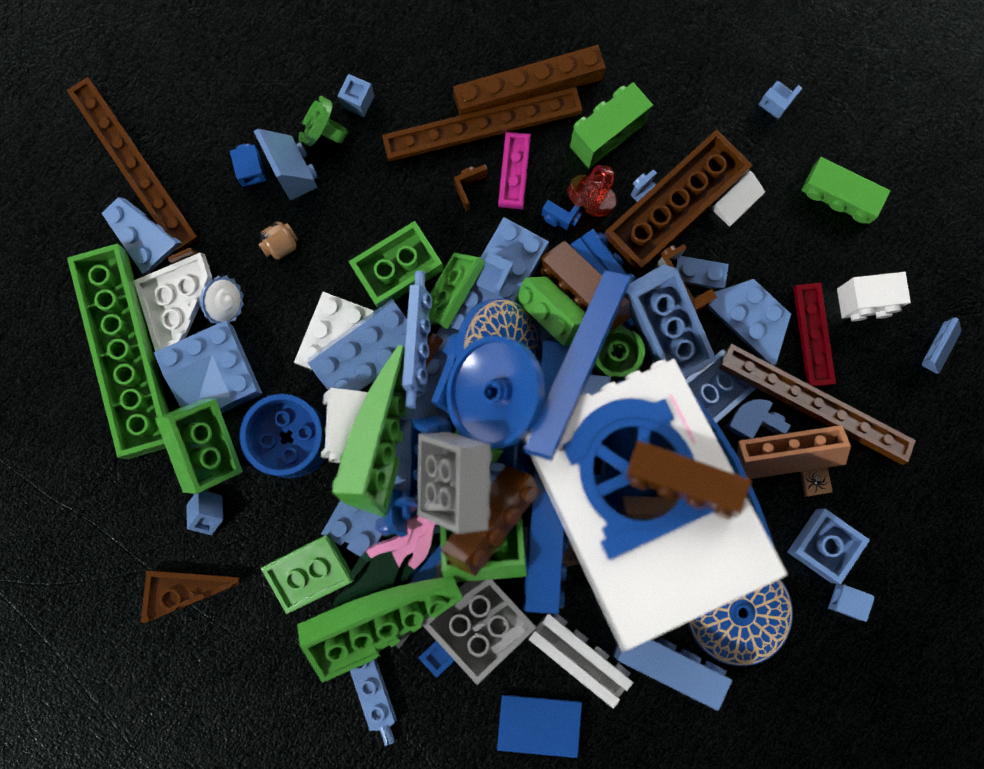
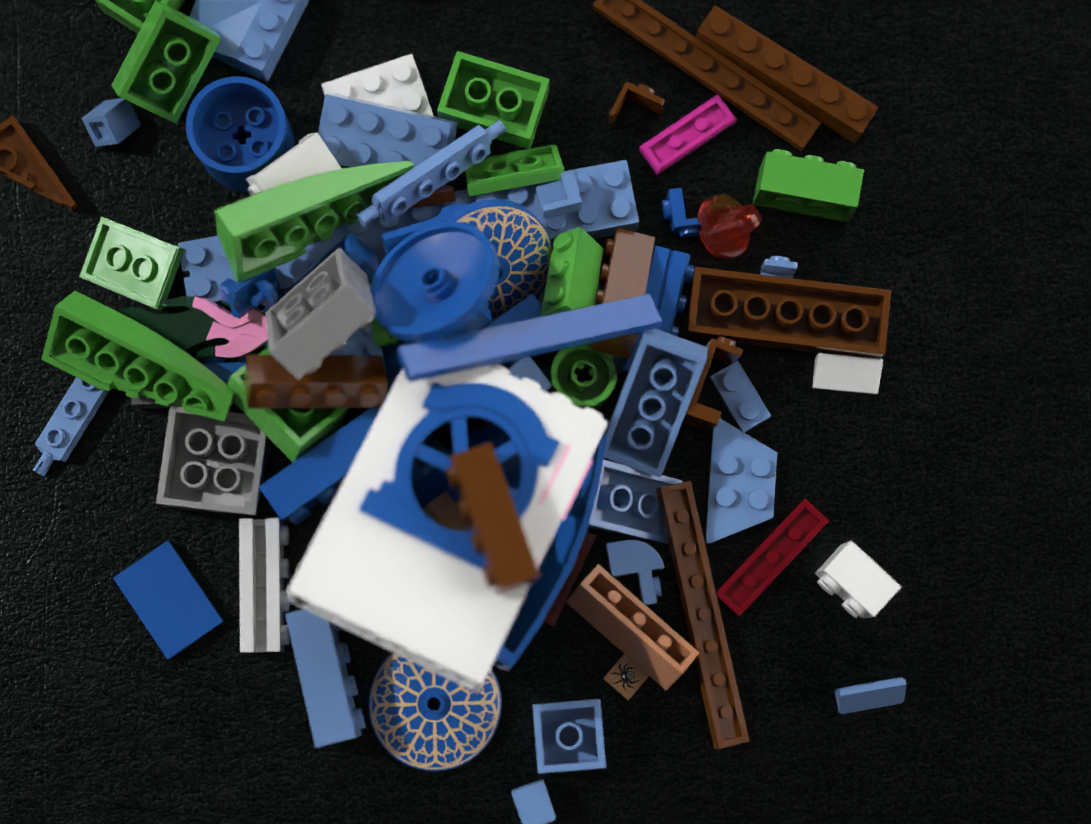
camera: 50 degrees right, 0 degrees up
blue plate [418,640,455,678] -> none
medium blue panel [759,81,802,119] -> none
bright green brick [801,157,890,224] -> none

